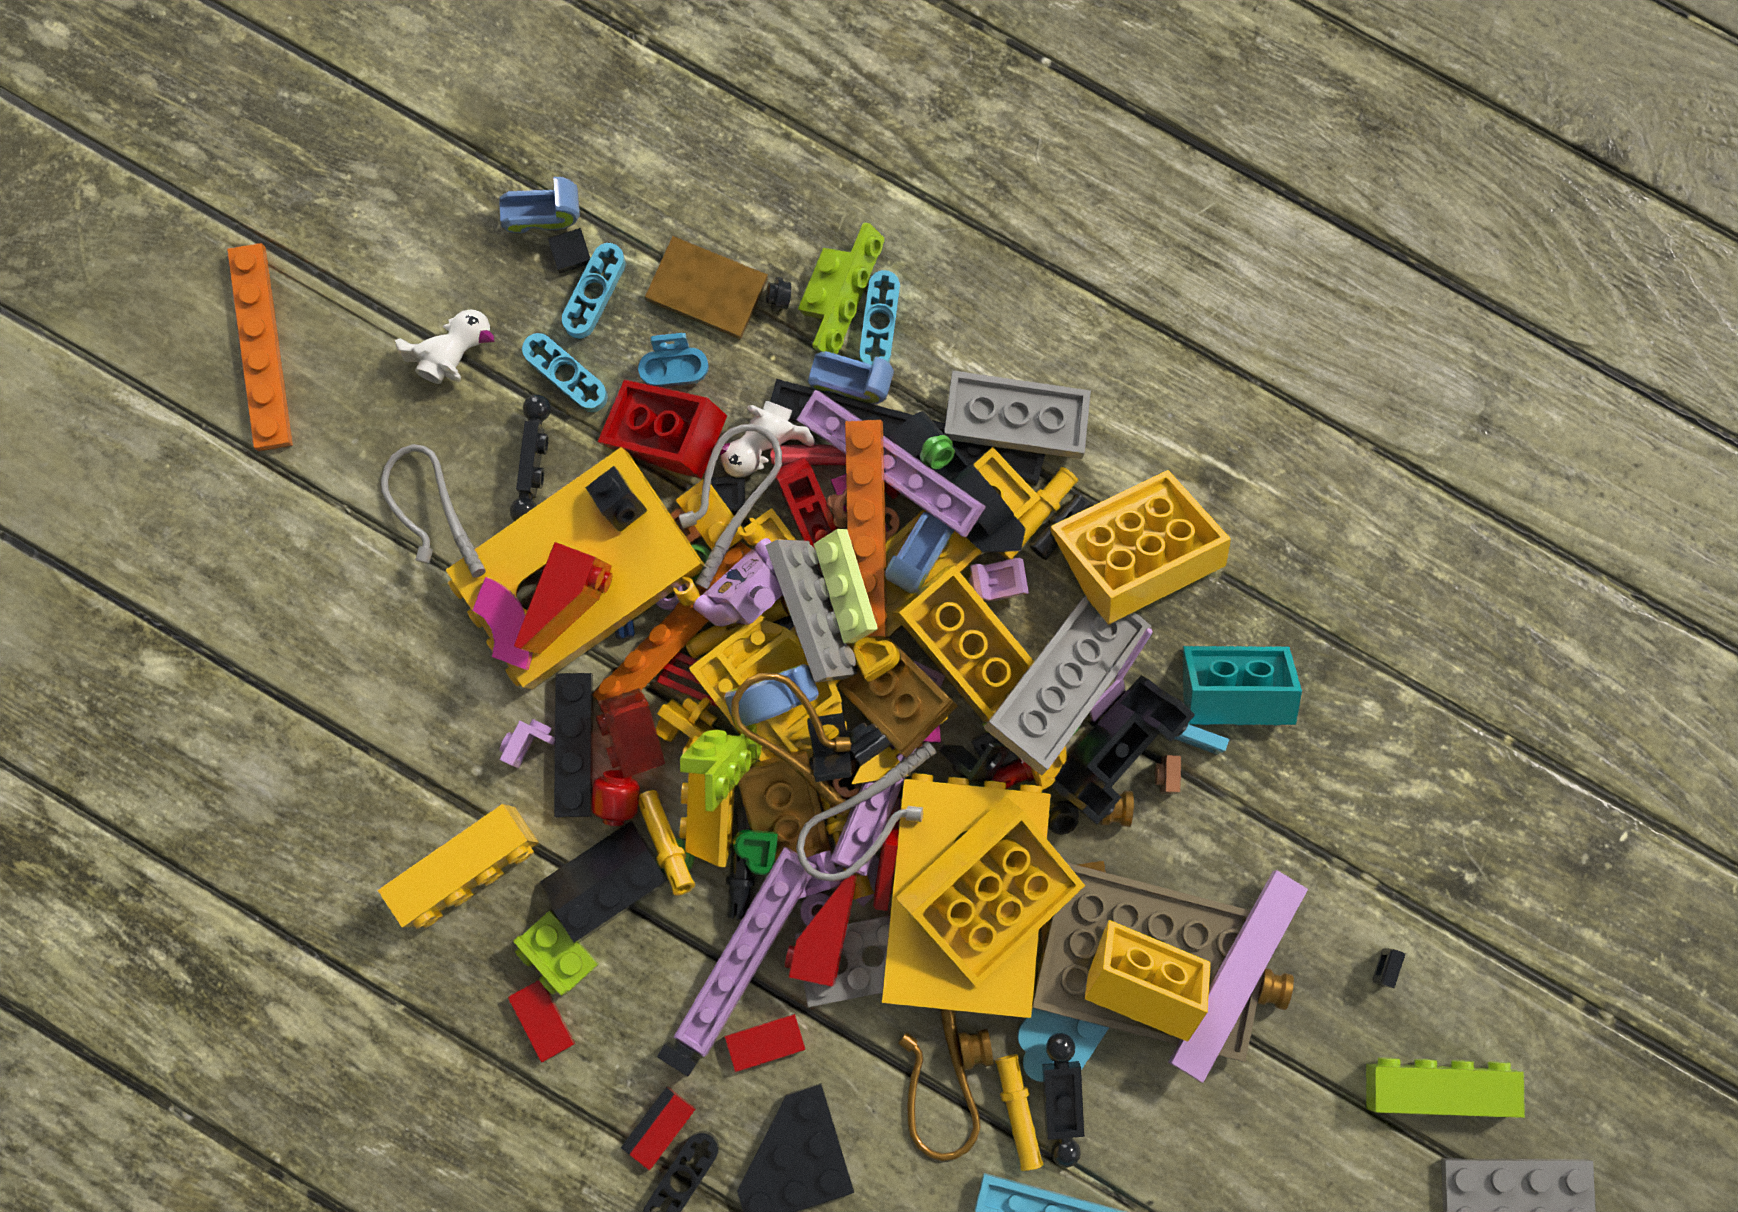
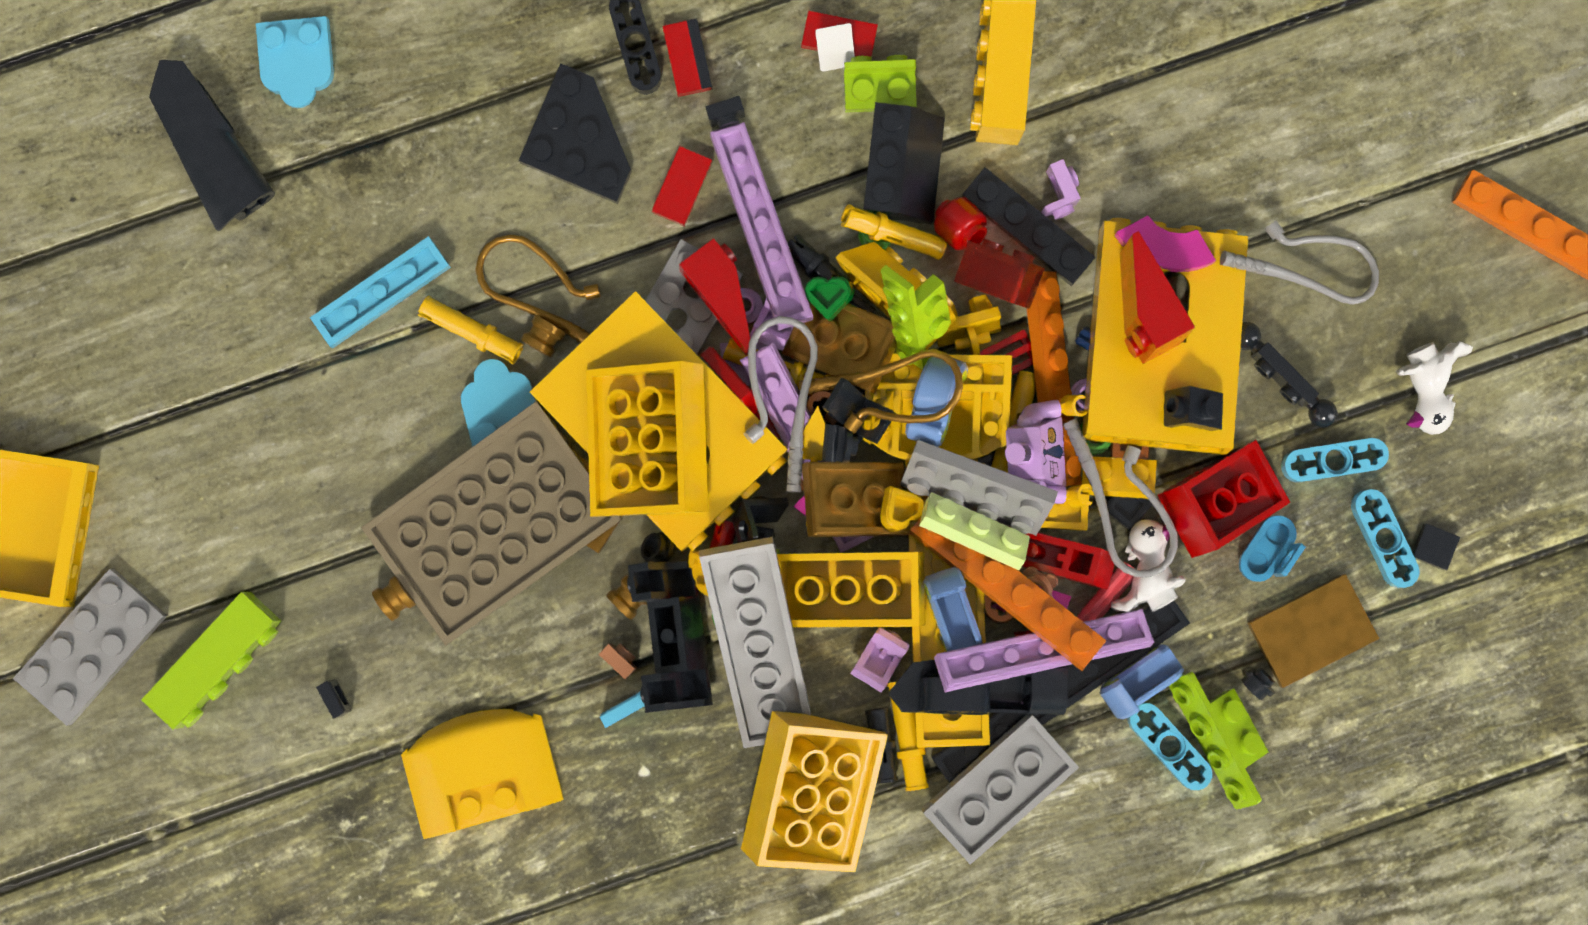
camera: 135 degrees right, 5 degrees up
medium blue animal [499,177,580,233] -> none
bright green plate [920,435,955,469] -> none
black plate [1042,1033,1085,1168] -> none
yellow slope [1085,920,1210,1042] -> none
lavender piece [1089,628,1153,723] -> none
lavender tile [1168,870,1308,1083] -> none
teal slope [1183,646,1302,726] -> none
none -> yellow slope [401,709,564,839]
none -> white sticker [815,23,855,71]

